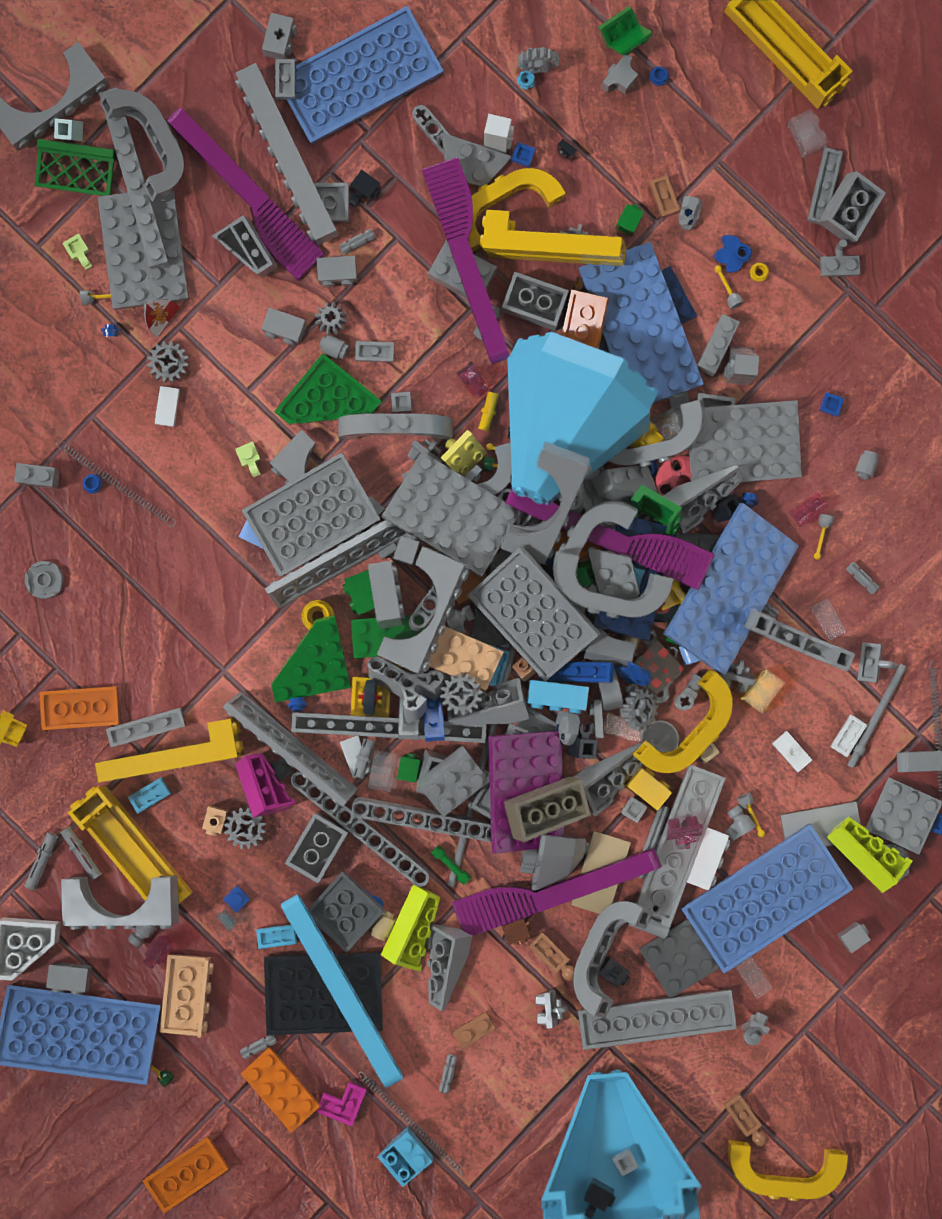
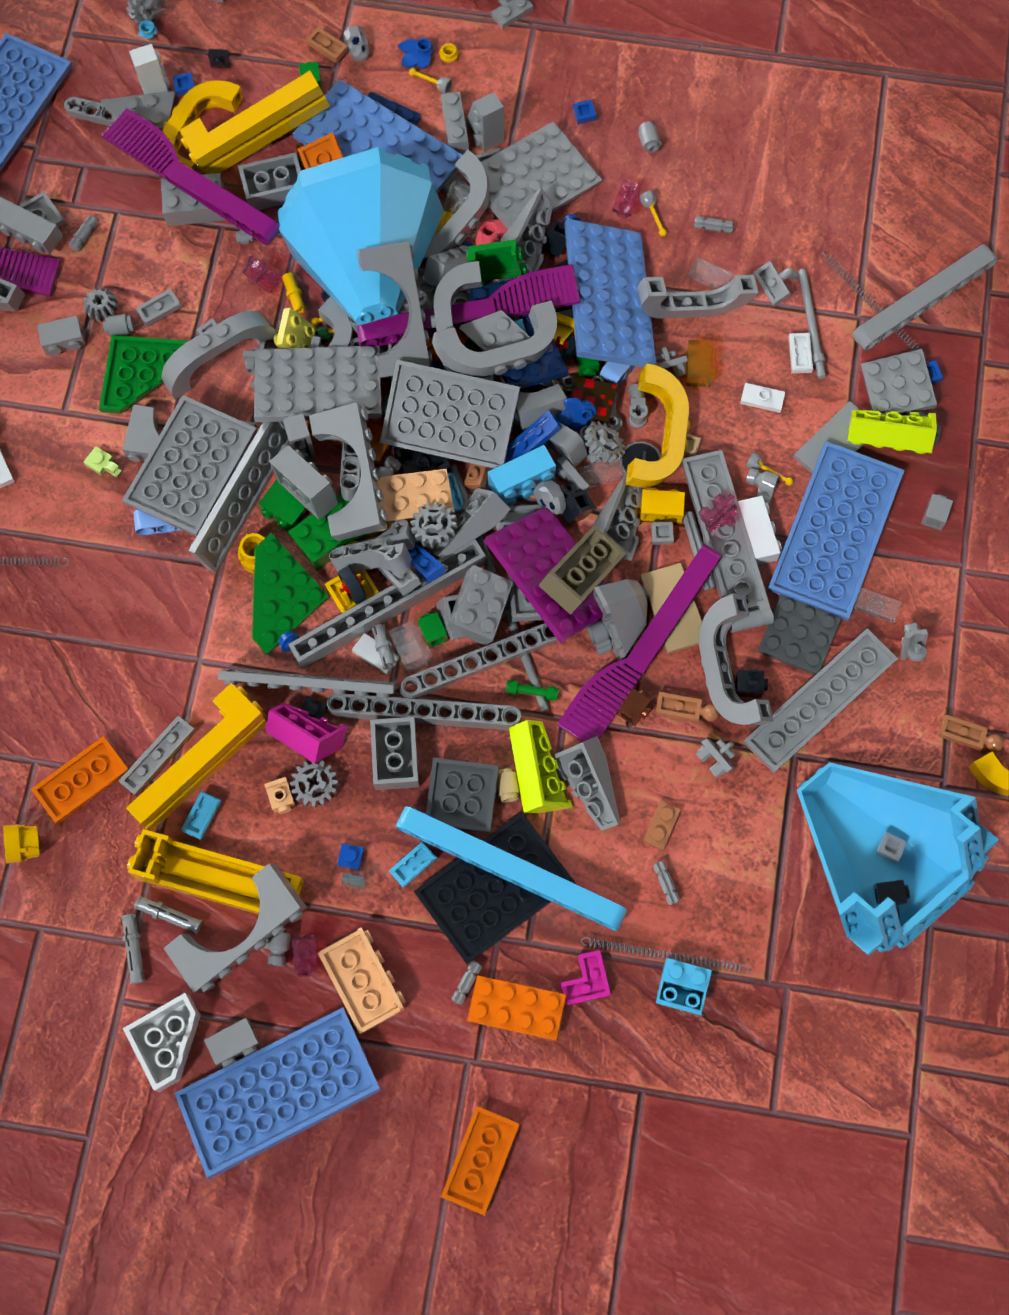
camera: 30 degrees left, 15 degrees down
dark green hinge [151,1064,175,1088] -> none
light grey brick [317,256,357,287] -> none
black brick [349,169,381,208] -> none

